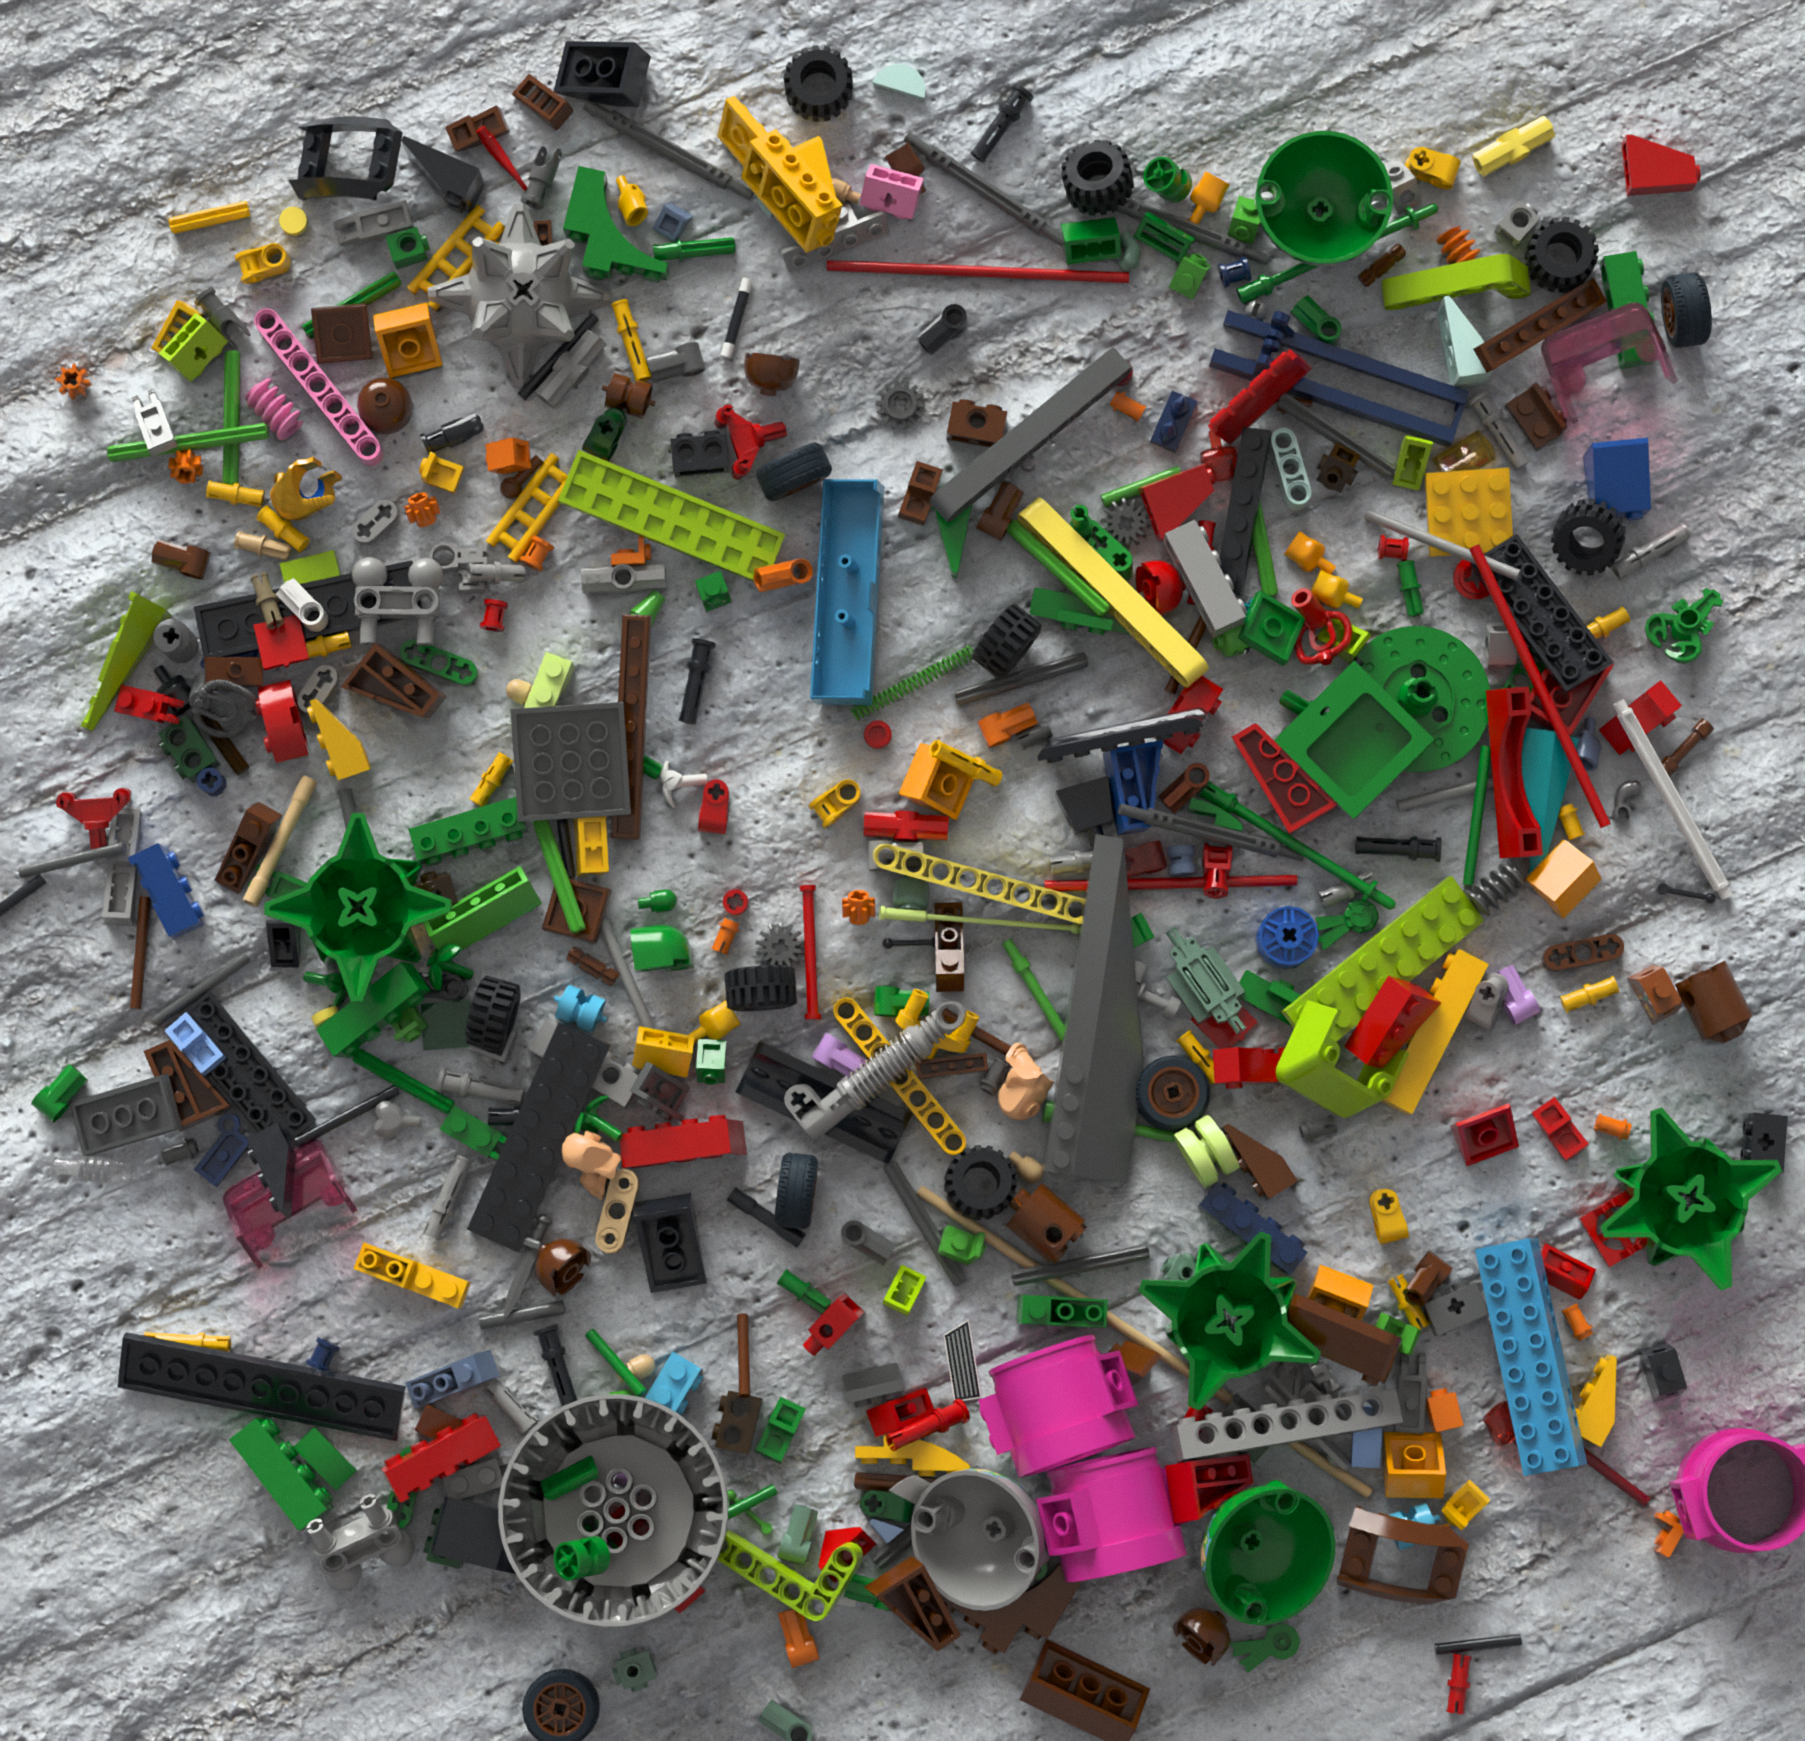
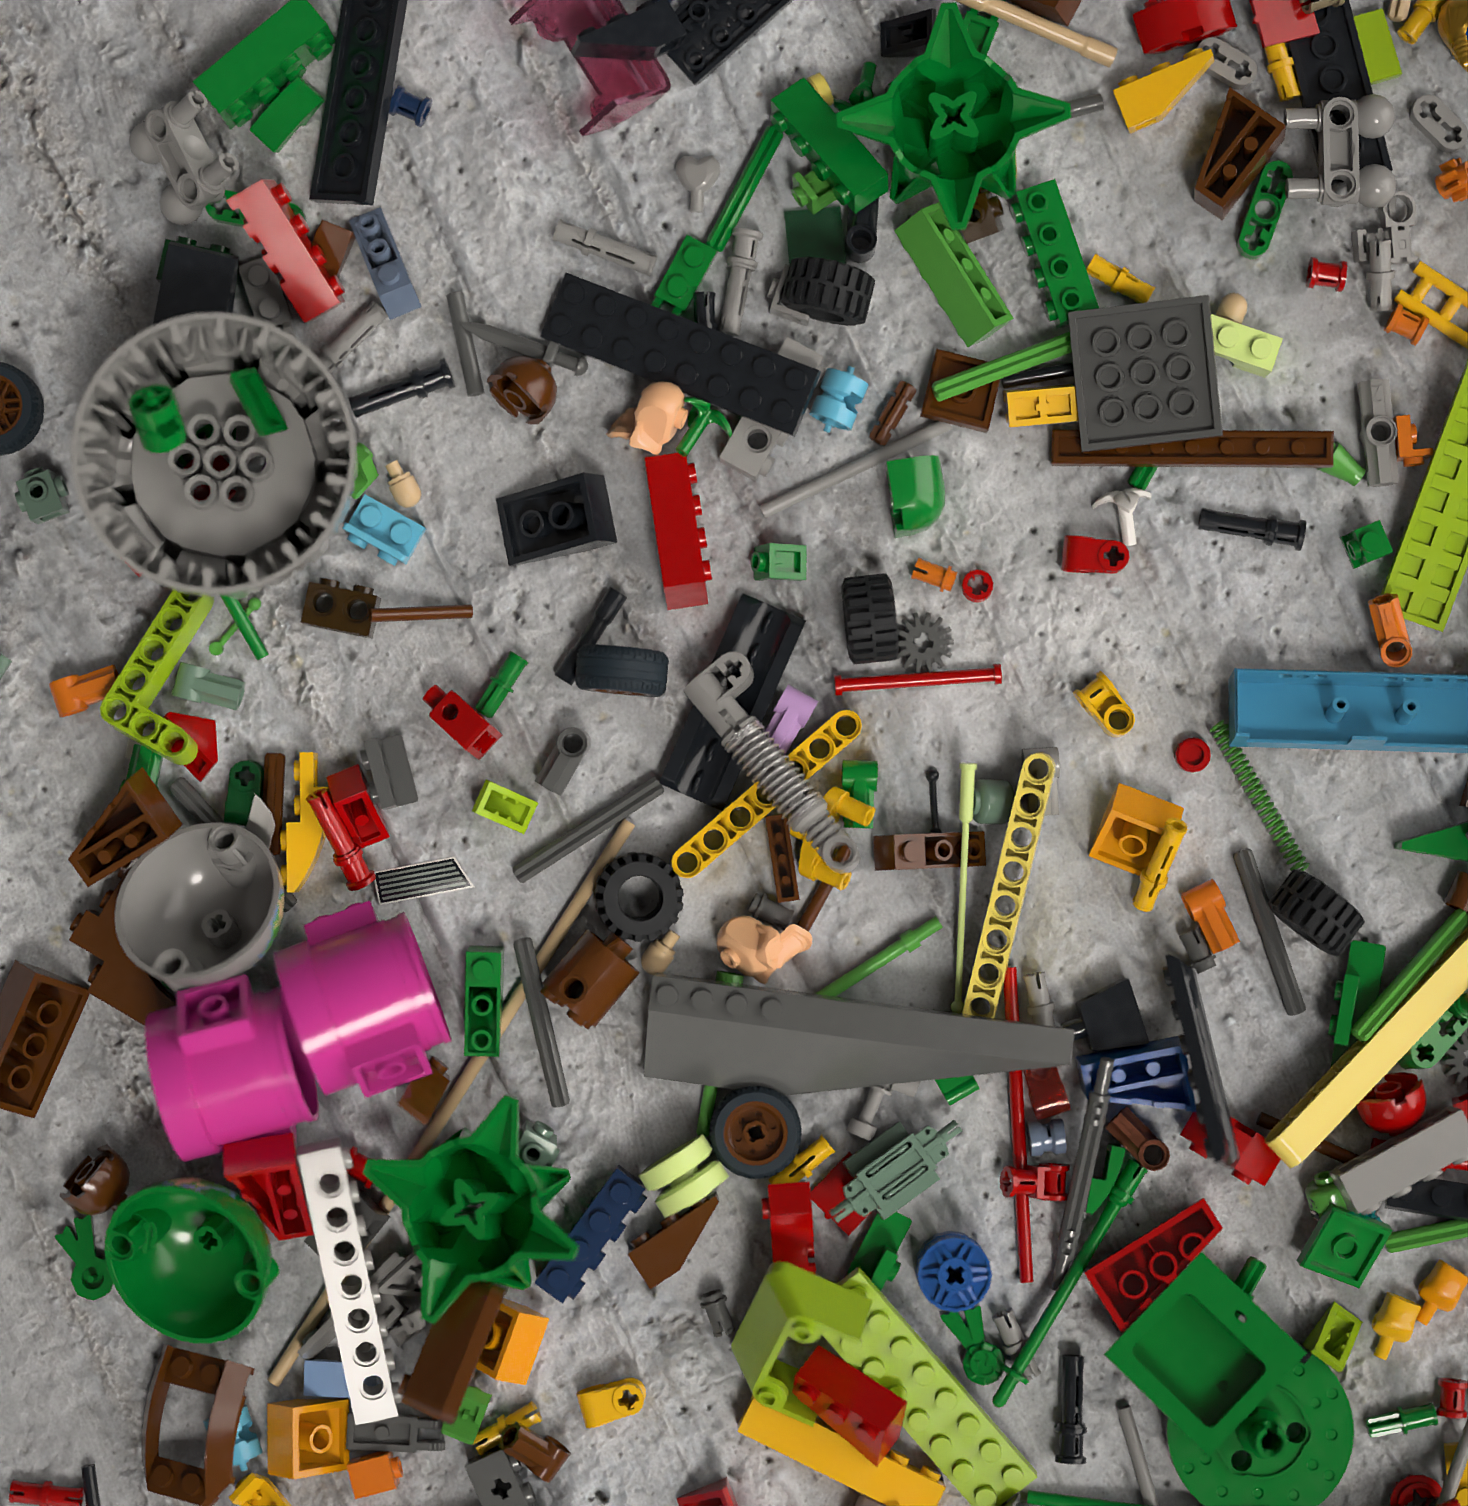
camera: 90 degrees right, 5 degrees up
white piece [276,578,328,632] -> none
black bar [294,1085,400,1148] -> none
yellow slope [353,1242,471,1309] -> none
green plant [426,944,474,991] -> none
green bar [585,1329,647,1397] -> none
tan piece [595,1169,640,1254] -> none
dark grey bracket [630,1062,690,1121] -> none
yellow hinge [632,1026,694,1077] -> none
green cylinder [637,889,677,913] -> none
yellow piece [688,1000,741,1044] -> none
green slope [755,1397,806,1464] -> none
orange gear [842,890,876,925] -> none
red piece [863,811,949,842] -> none
sand blue slope [869,1518,904,1543] -> none
bright green bracket [938,1225,986,1266] -> none
red piece [1291,588,1352,665] -> none

